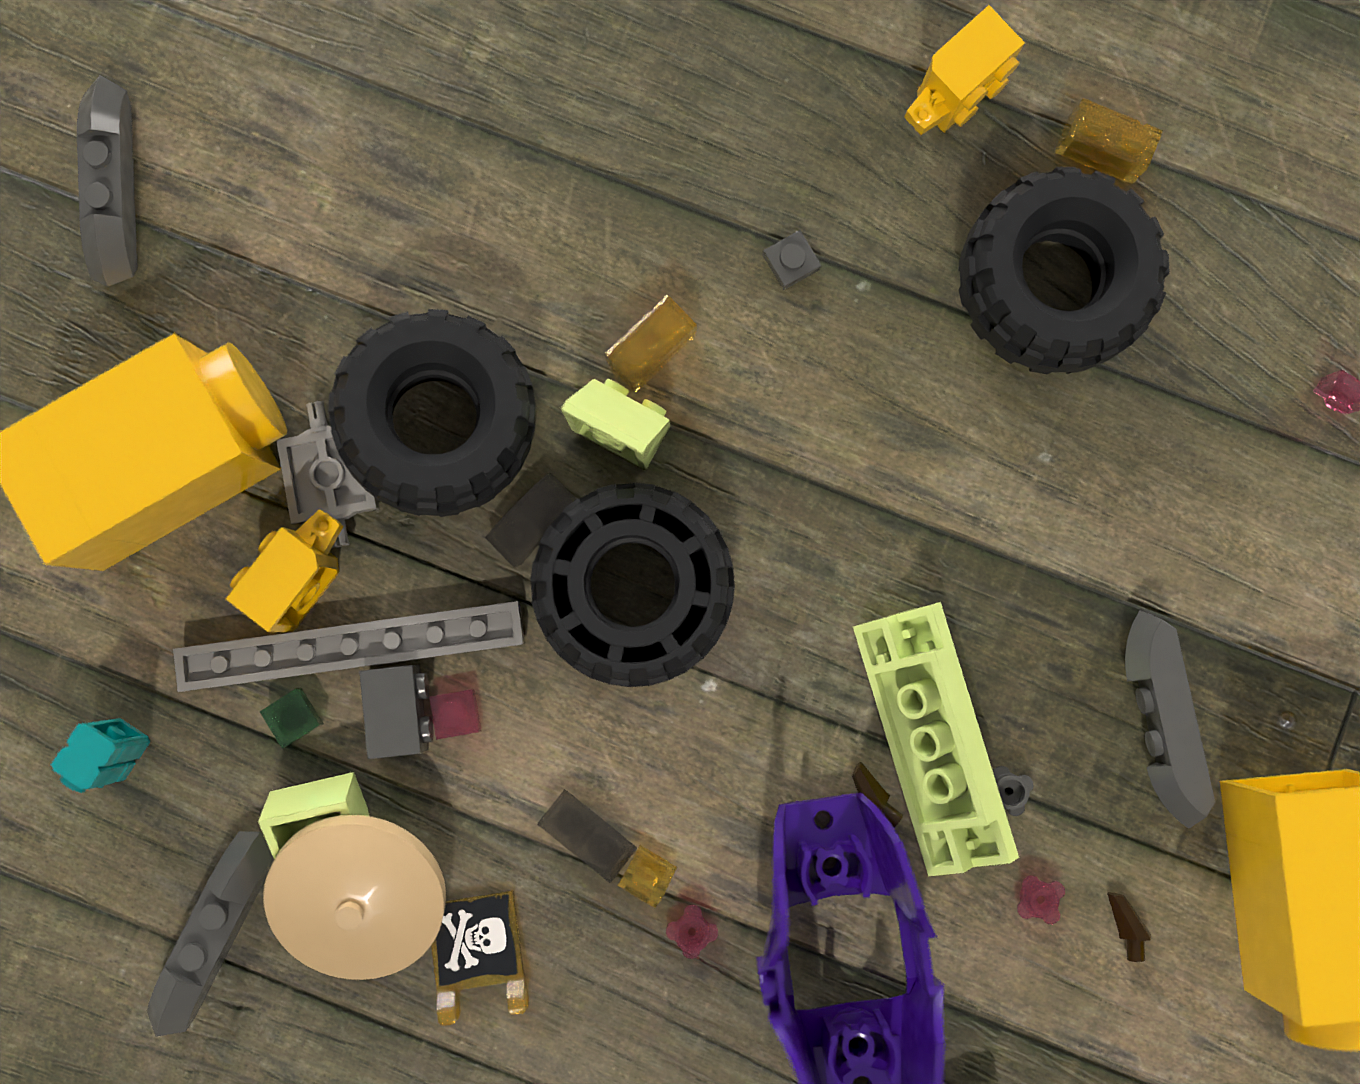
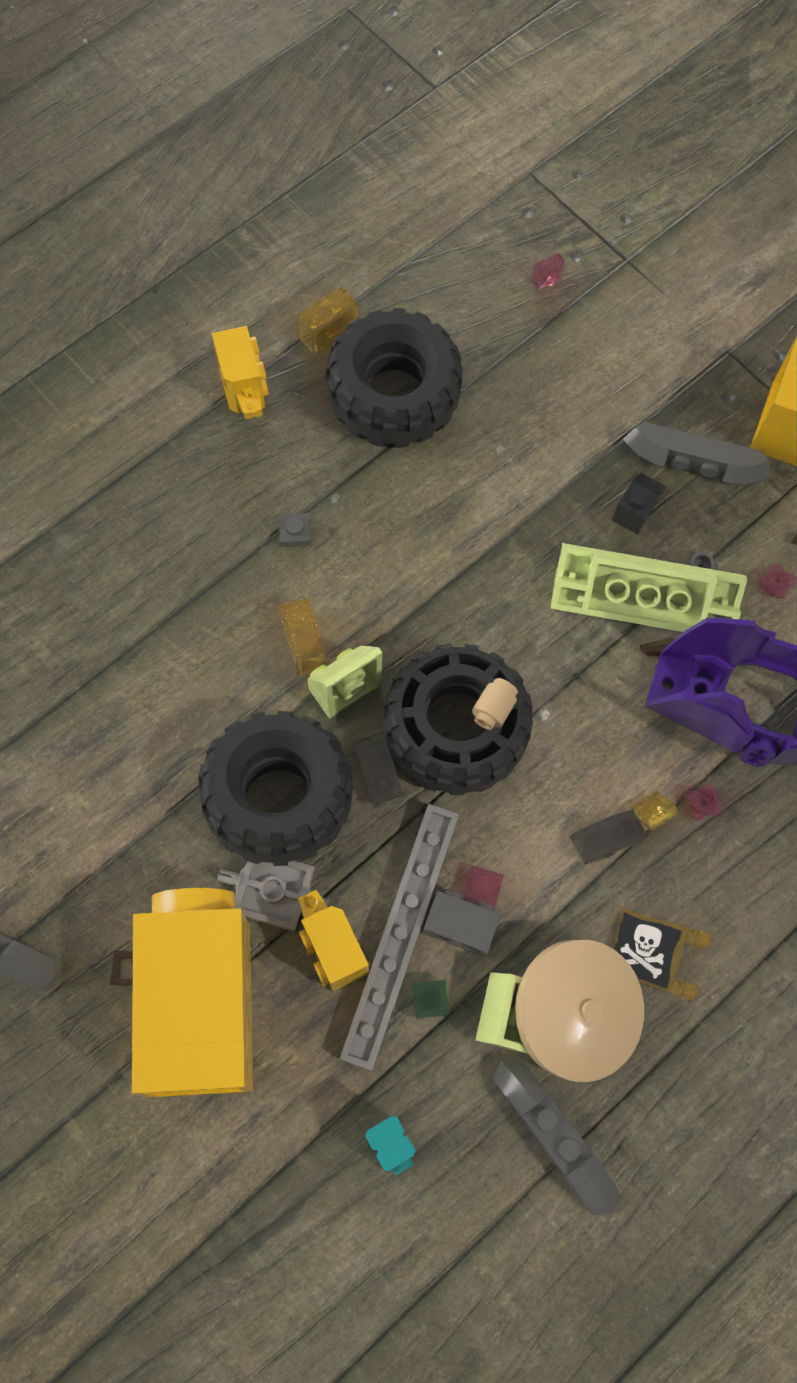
camera: 65 degrees left, 15 degrees down
none -> tan brick [472,678,518,730]
none -> black slope [612,473,667,535]

